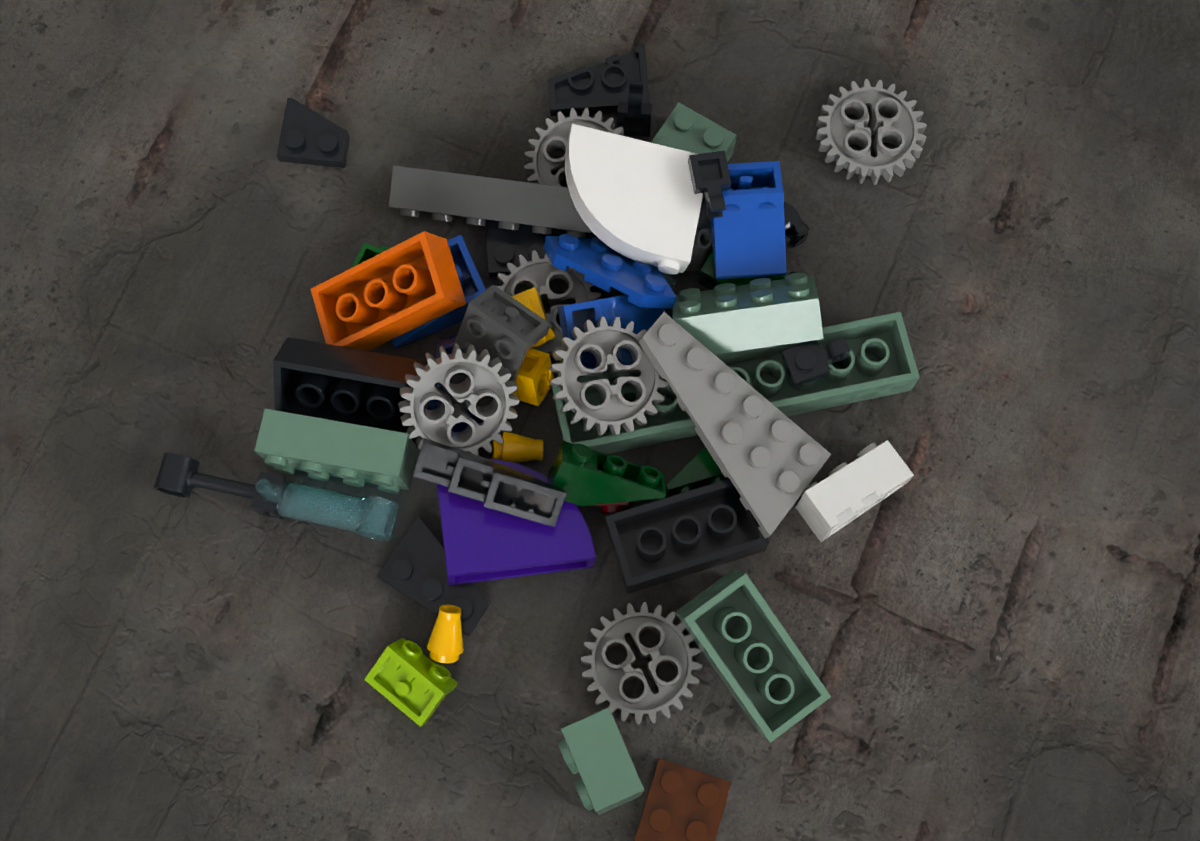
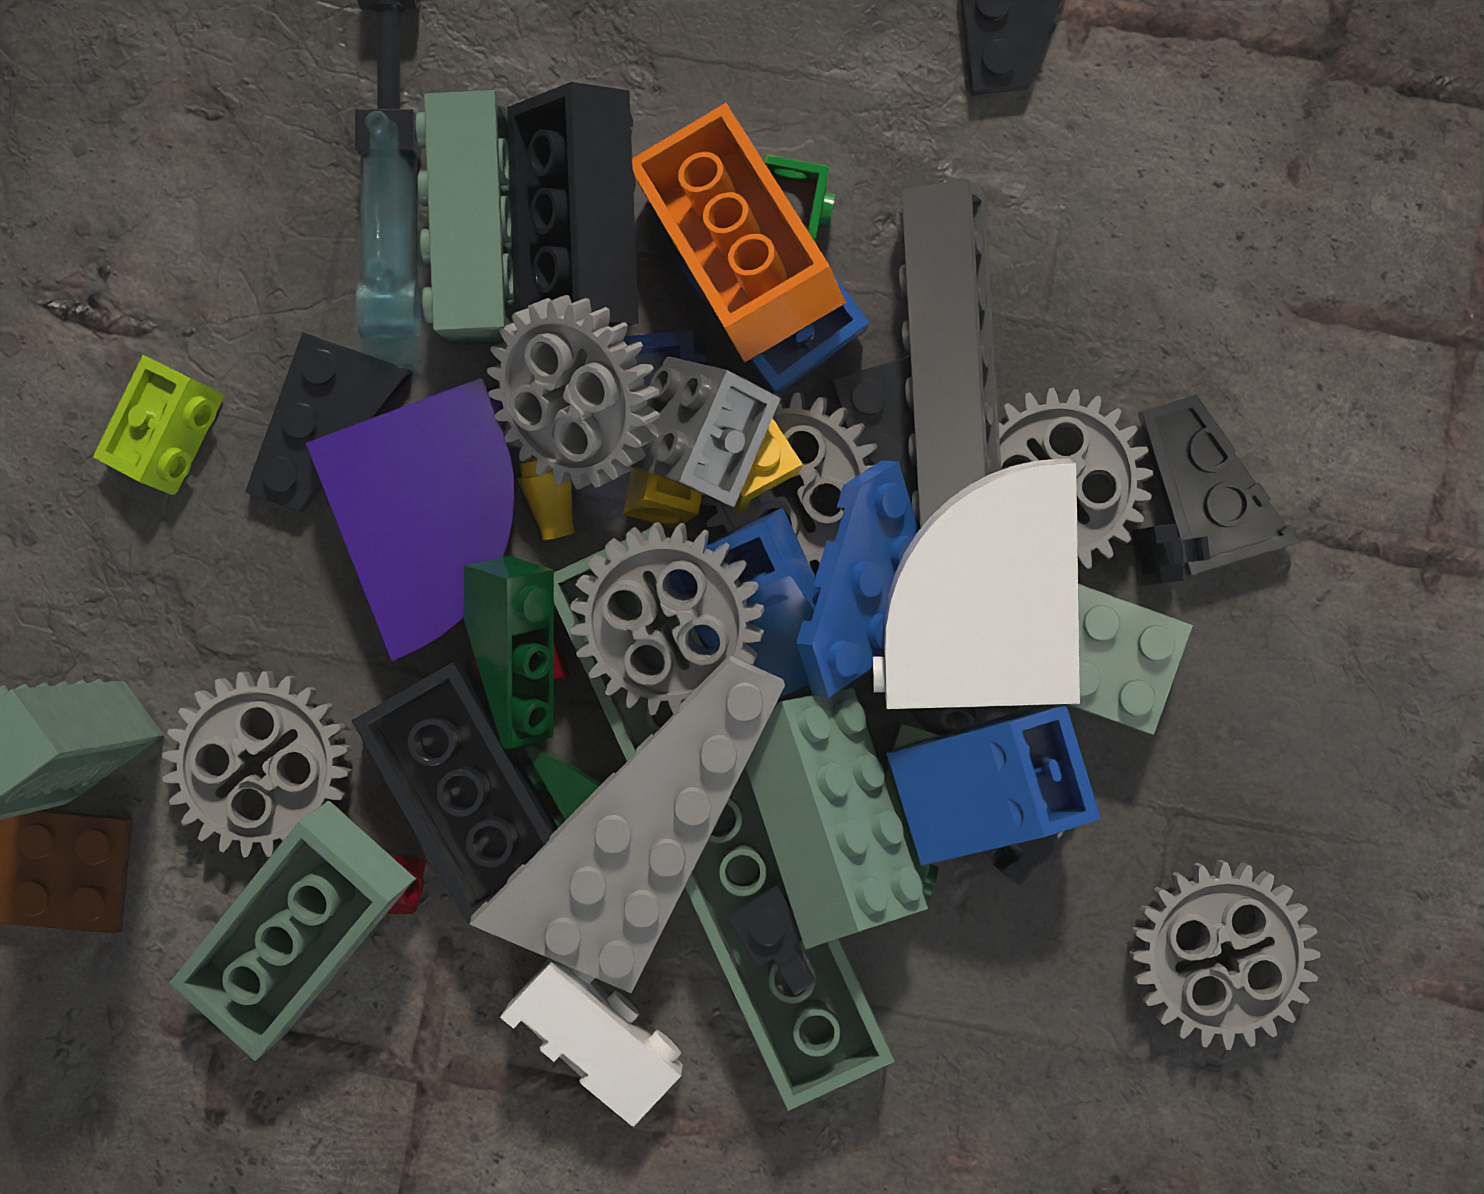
camera: 75 degrees right, 15 degrees up
black slope [413,438,567,527] -> none
yellow cone [427,605,464,663] -> none
black plate [688,150,731,219] -> none

